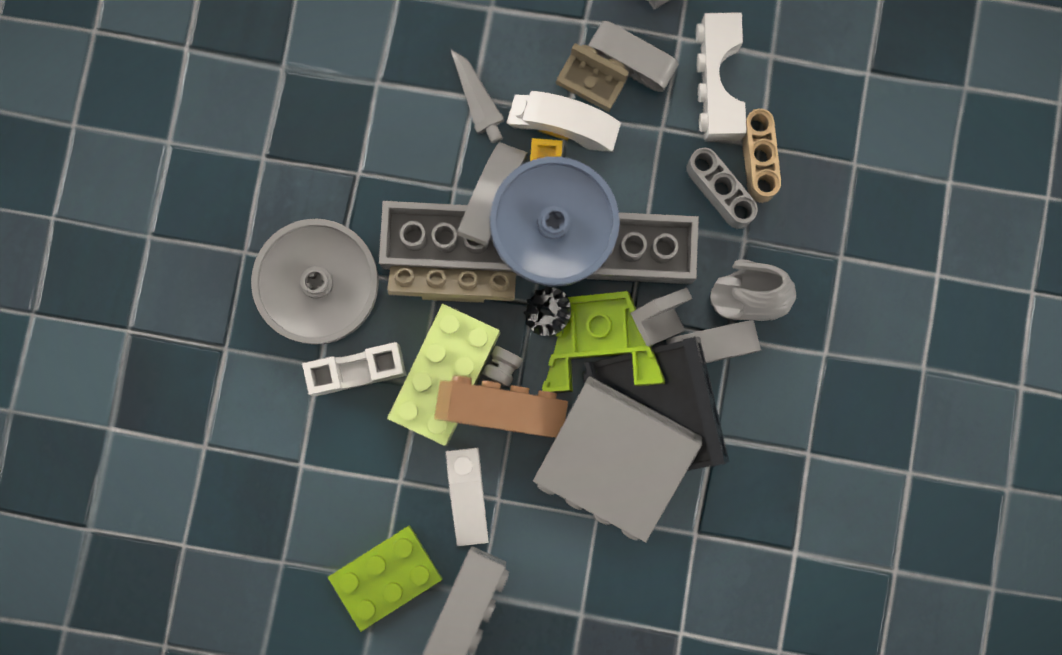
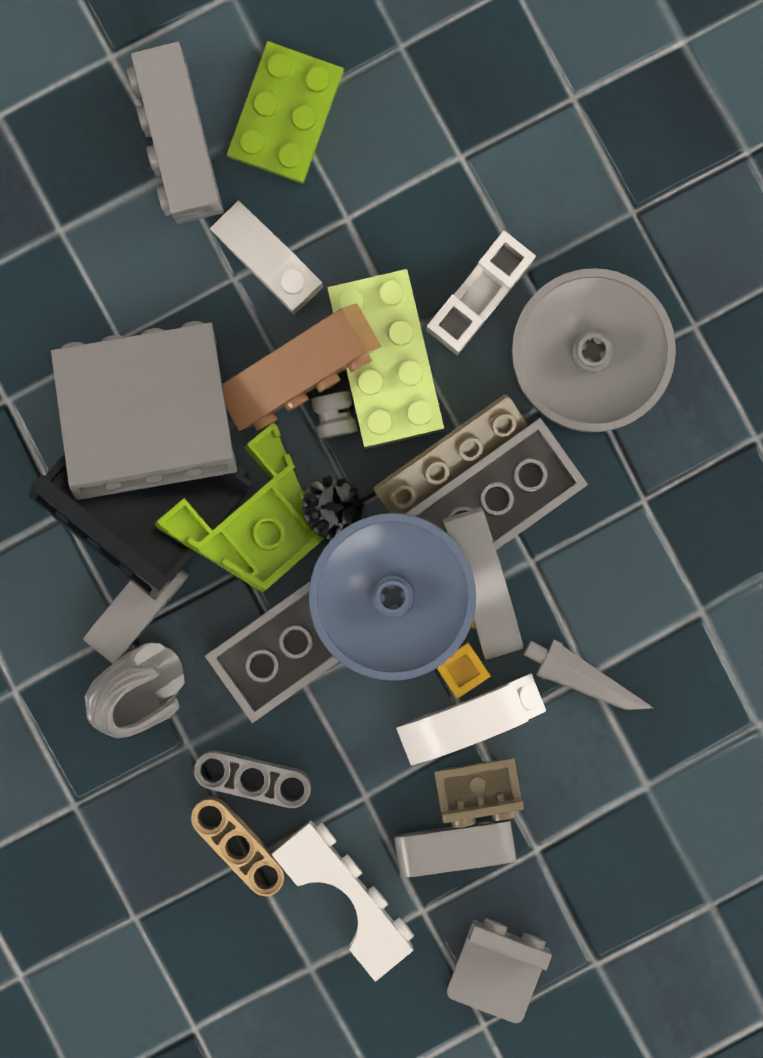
camera: 145 degrees right, 5 degrees up
light grey panel [631,288,693,347] -> none

